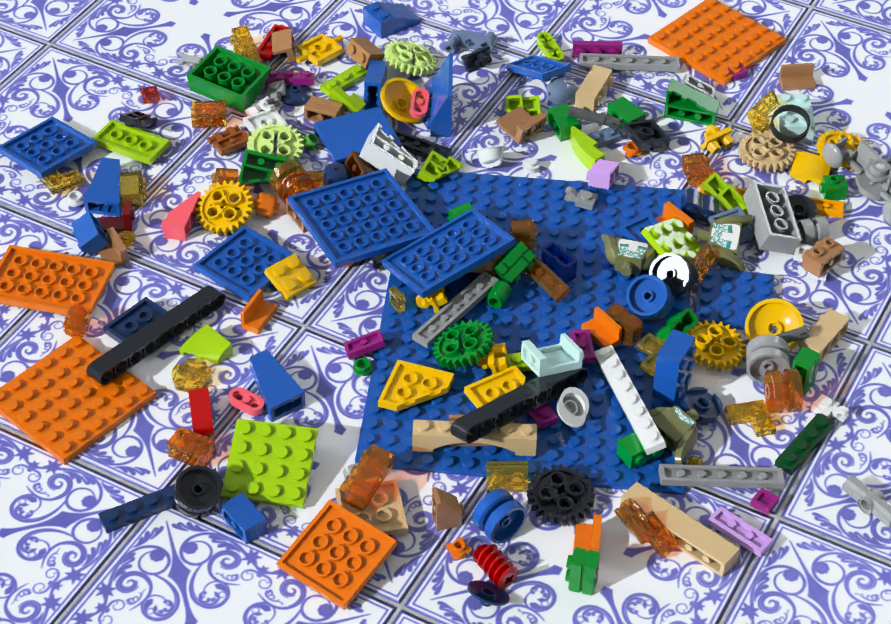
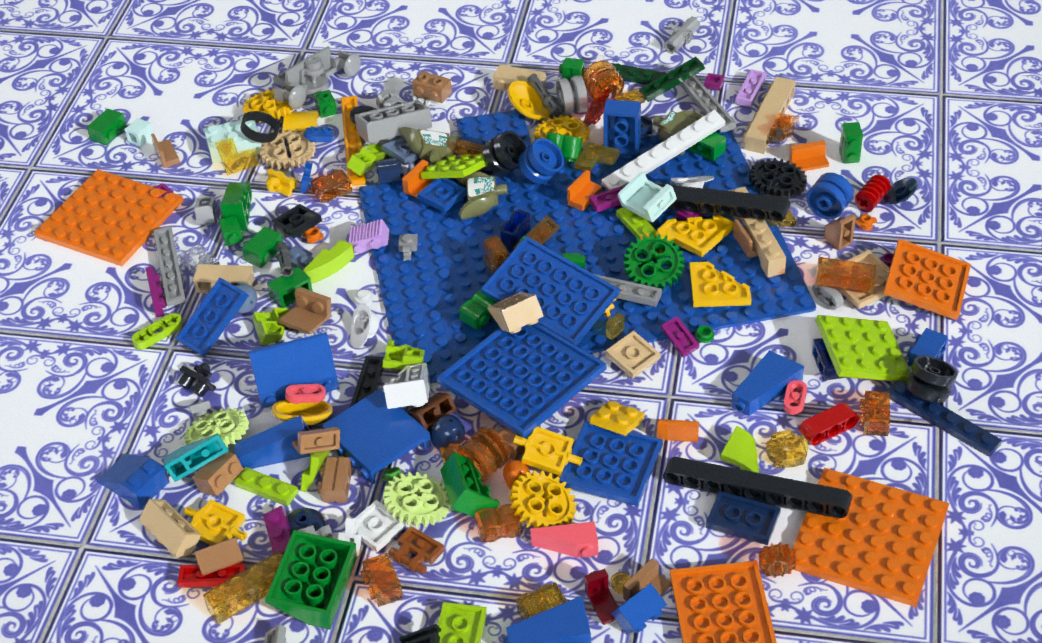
camera: 105 degrees left, 0 degrees up
sand blue beam [444,29,498,53] -> none
clear orange brick [605,303,643,347] -> none
none -> green brick [87,108,127,145]
none -> light aqua brick [125,118,153,147]
none -> tan brick [139,499,201,557]
none -> teal slope [164,433,229,482]
none -> clear plate [178,243,220,275]
none -> light grey plate [189,400,211,417]
none -> green brick [218,215,243,246]
none -> medium nougat panel [292,427,340,454]
none -> blue plate [299,162,313,194]
none -> blue plate [303,126,334,142]
none -> tan slope [487,292,544,334]
none -> yellow plate [513,427,583,476]
none -> clear red plate [583,83,617,127]
none -> tan plate [605,331,661,379]
none -> dark green plate [639,57,705,102]

